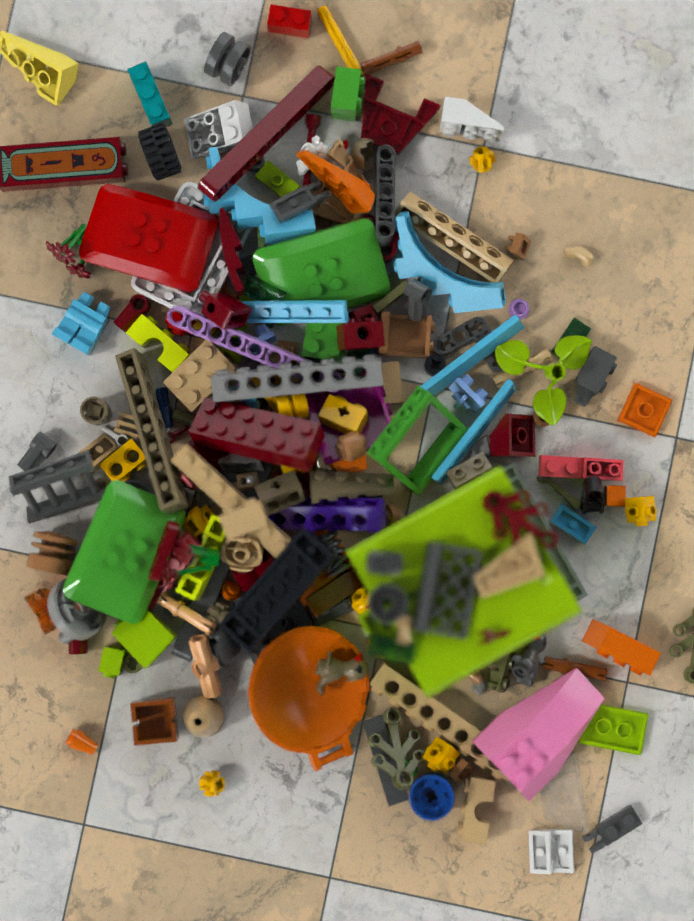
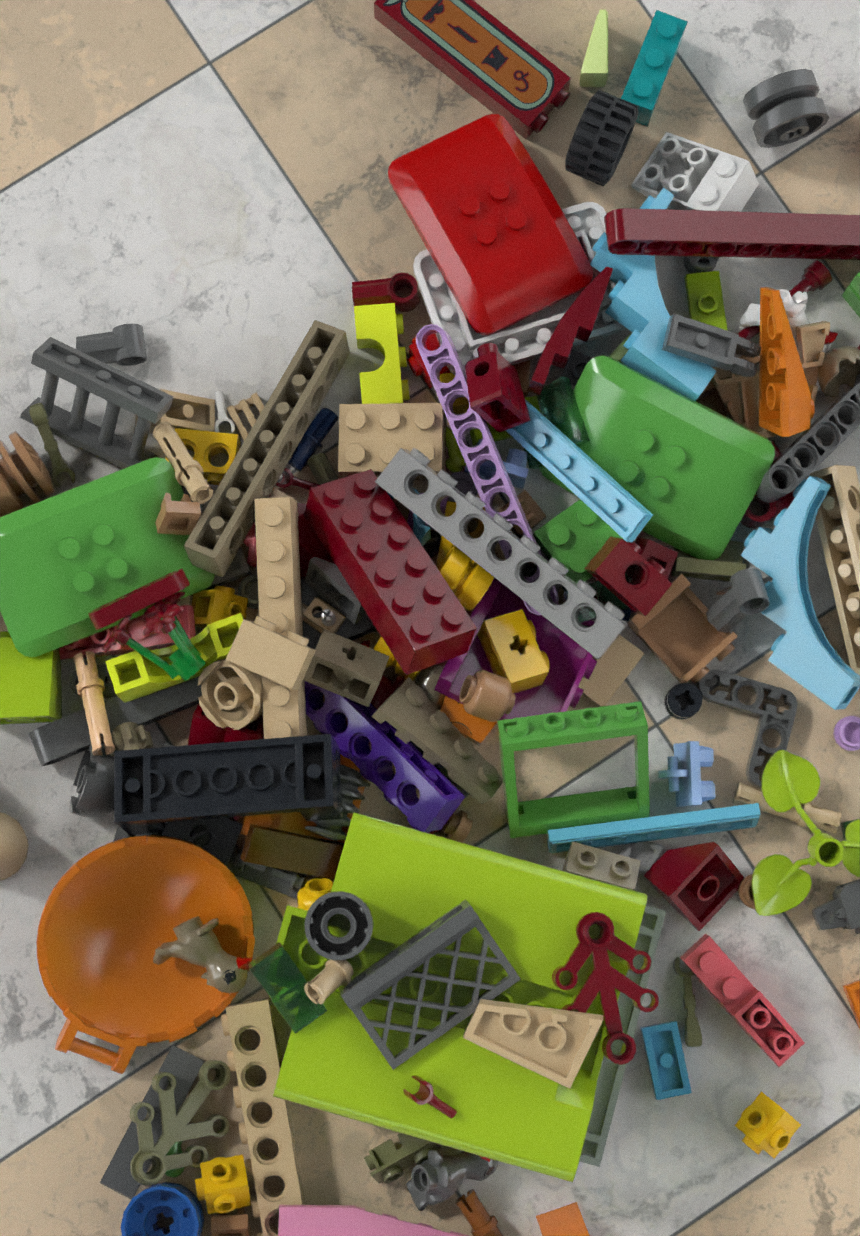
camera: 40 degrees right, 5 degrees down
dark red plant [46,224,92,279] -> none
medium azure hips [52,292,111,356] -> none
dark tan wheel [80,397,111,426] -> none
light nougat piece [189,634,222,699] -> none
orange plate [221,580,241,601] -> none
dark grey gear [366,550,404,576] -> none
medium azure tile [420,314,525,396] -> none
arm [467,671,487,695] -> none
black piece [580,476,605,515] -> none
orange slope [604,485,626,507] -> none
none -> olive piece [29,403,75,488]
none -> tan pin [153,422,213,504]
none -> medium nougat tile [155,493,201,535]
none -> yellowish green slope [579,10,608,87]

